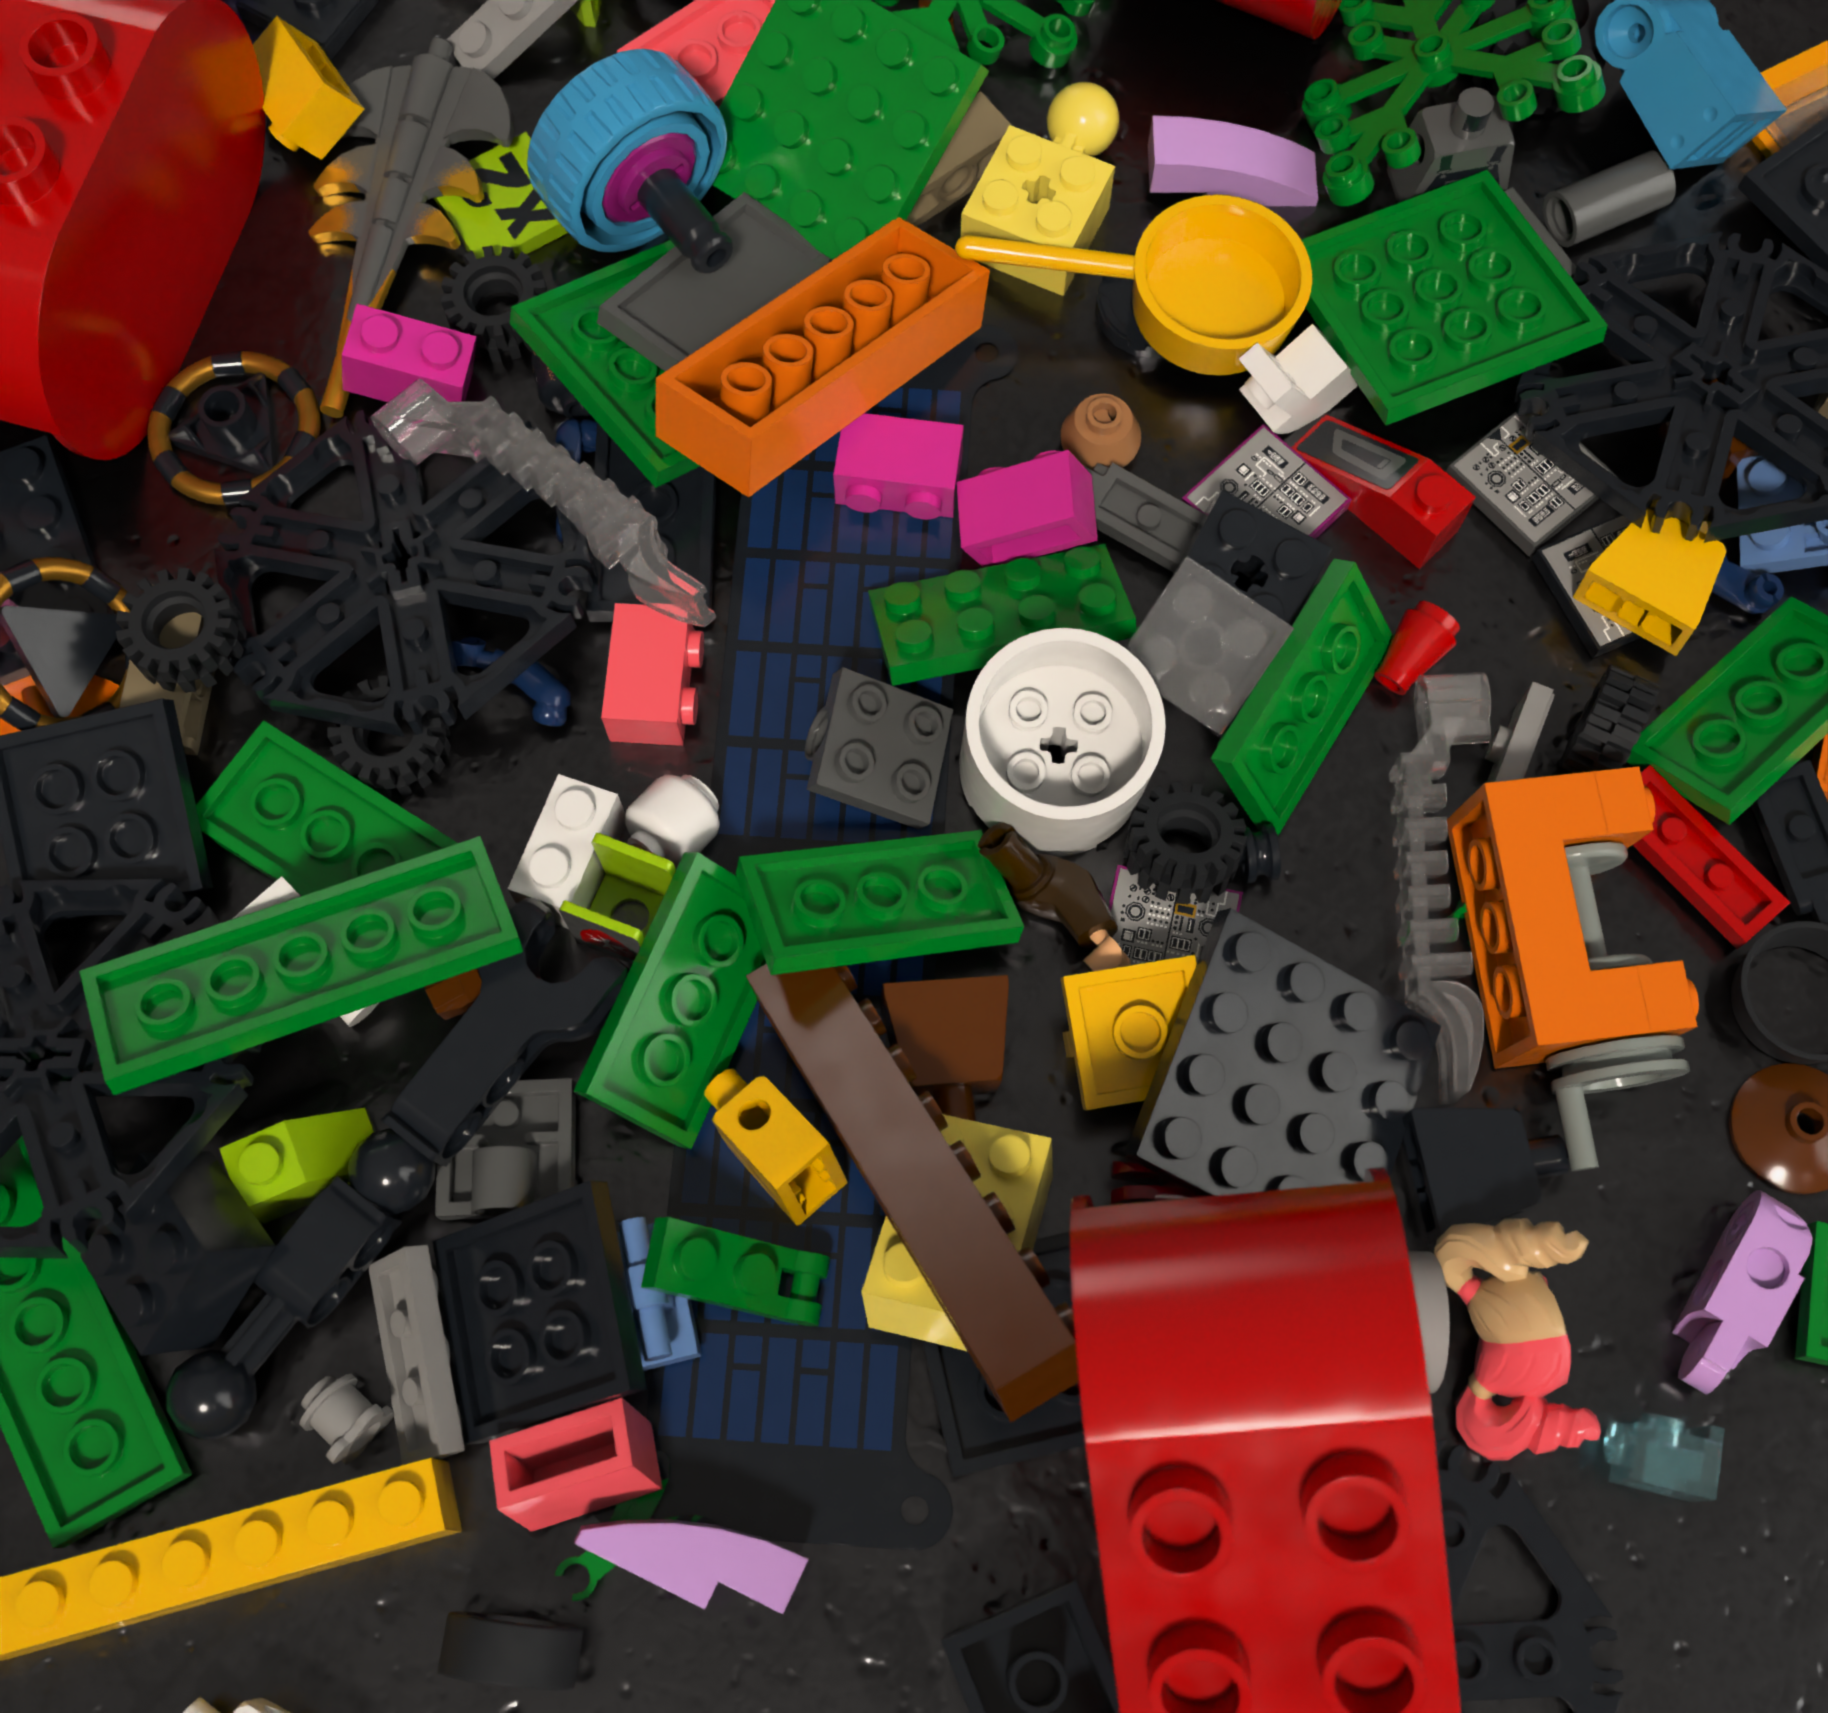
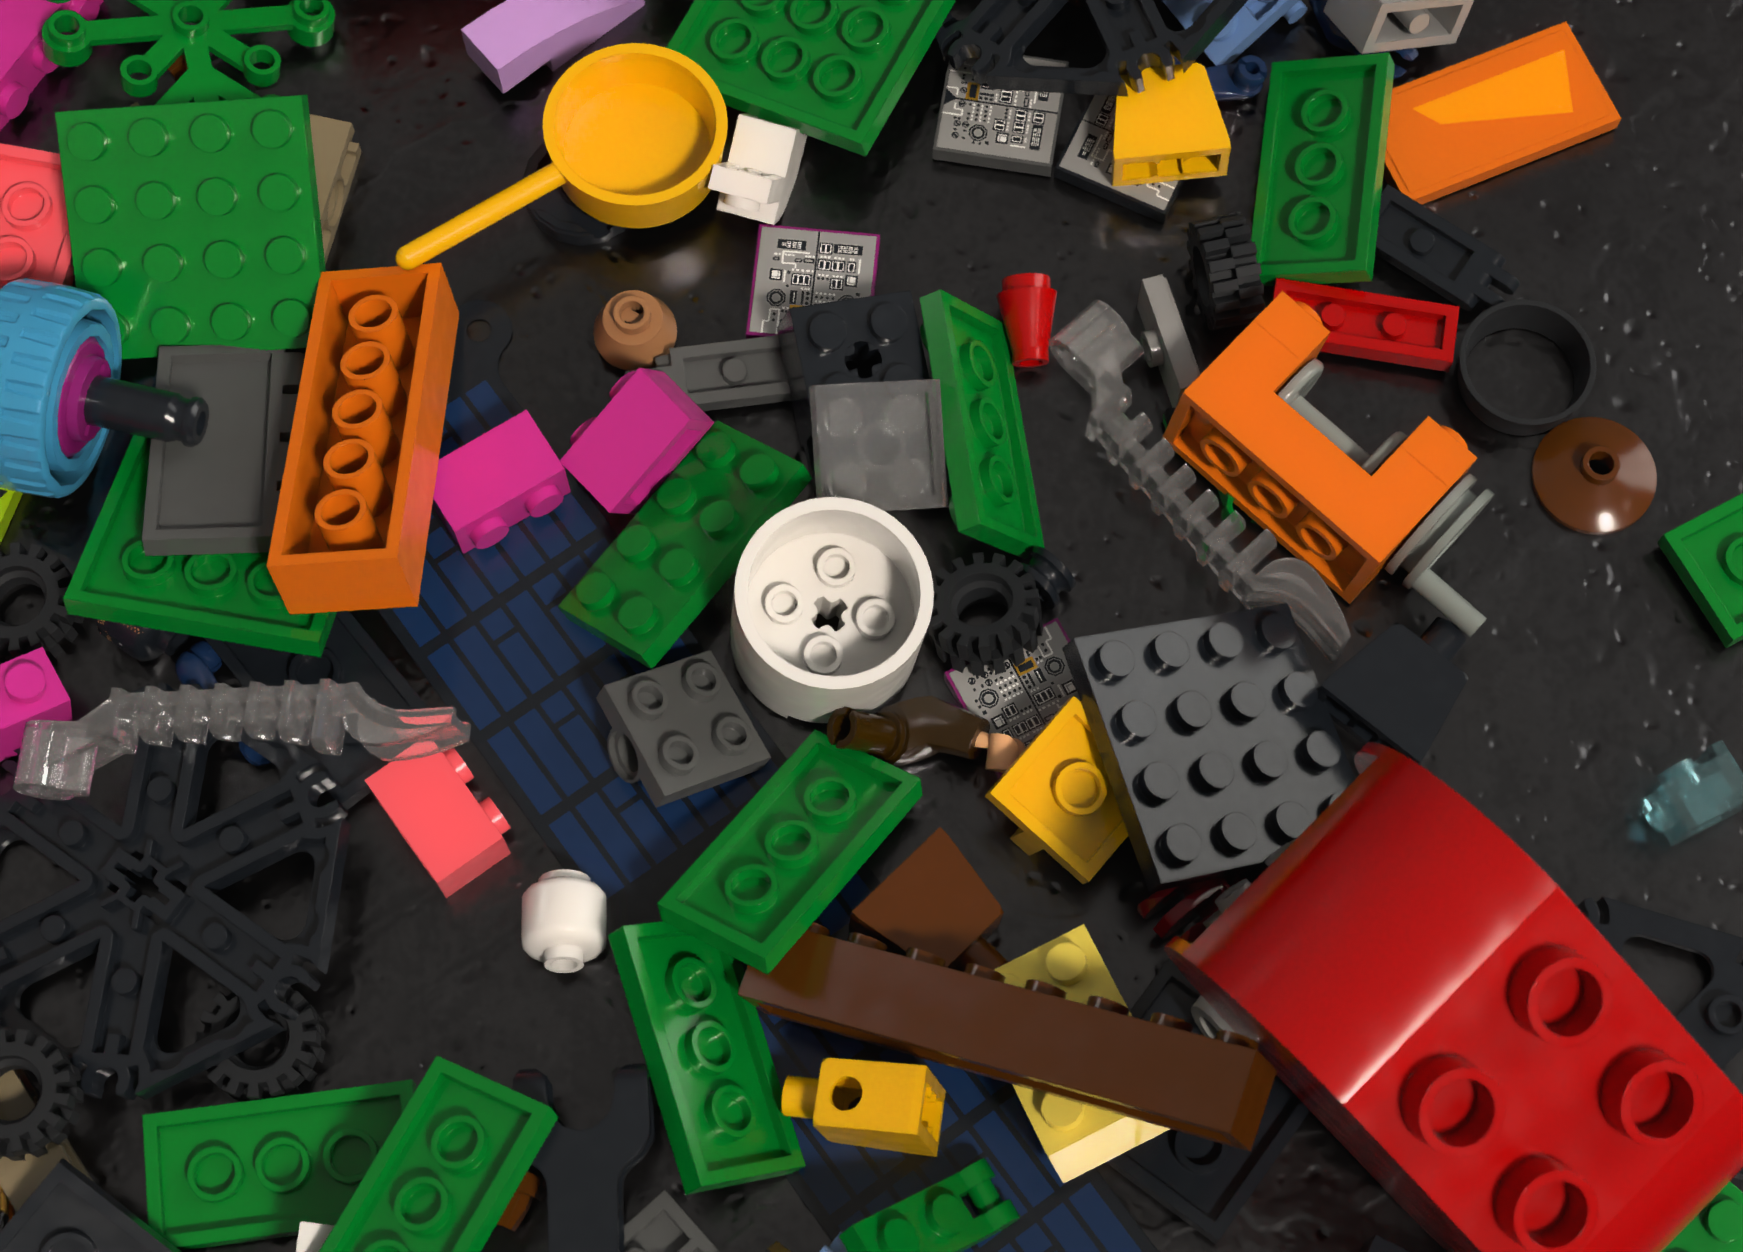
camera: 40 degrees left, 0 degrees up
dark blue arm [452,636,572,726] -> none
white brick [508,774,626,929] -> none
lime piece [559,833,676,964] -> none
light yellow brick [961,82,1119,296] -> none
red slope [1291,414,1476,569] -> none
hair [1434,1218,1601,1461] -> none
lavender piece [1672,1190,1813,1395] -> none

